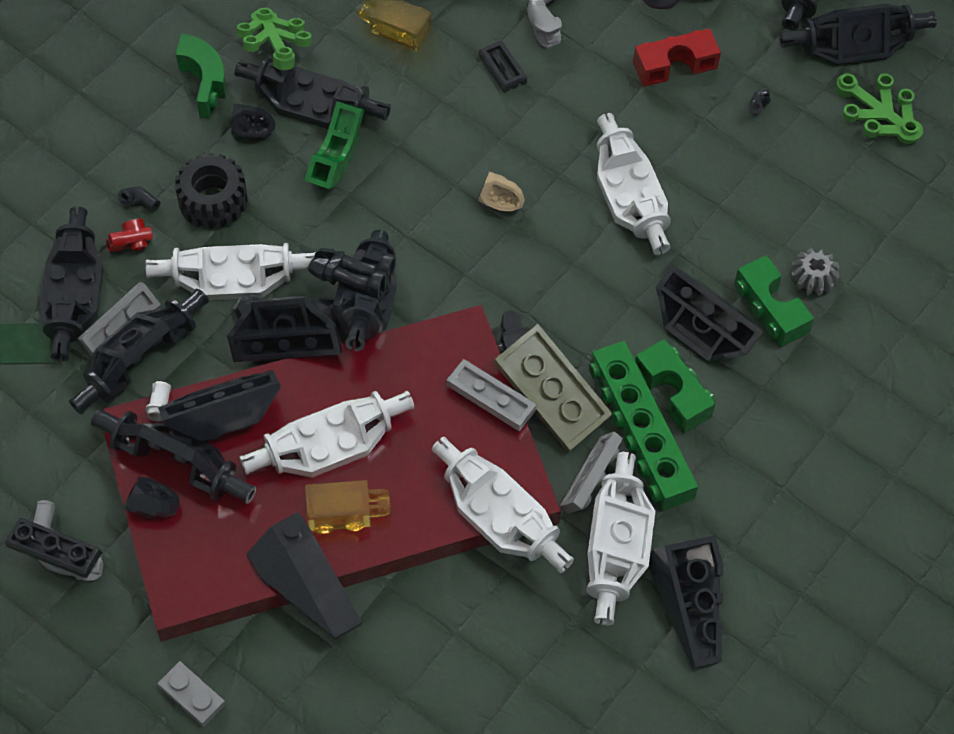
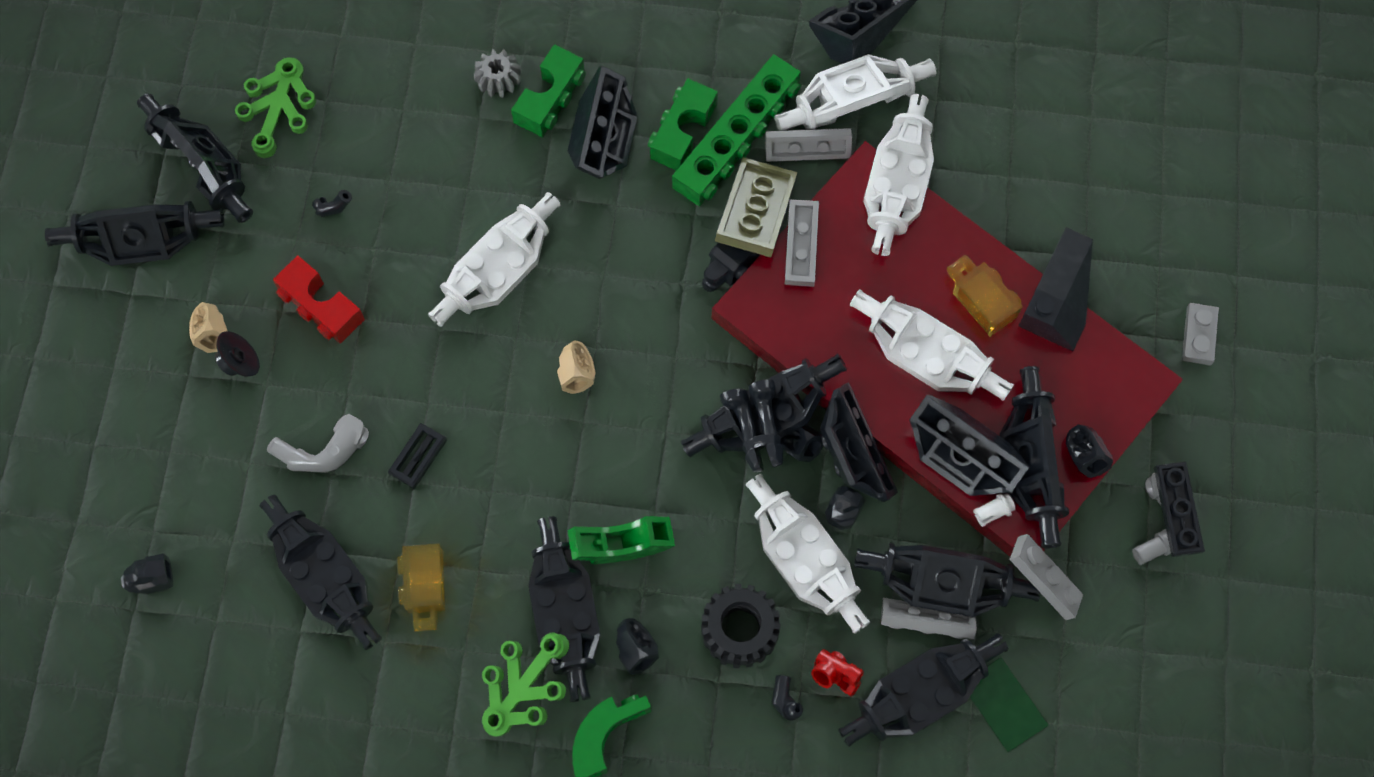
camera: 120 degrees left, 10 degrees up
none -> light grey plate [1009,534,1083,620]

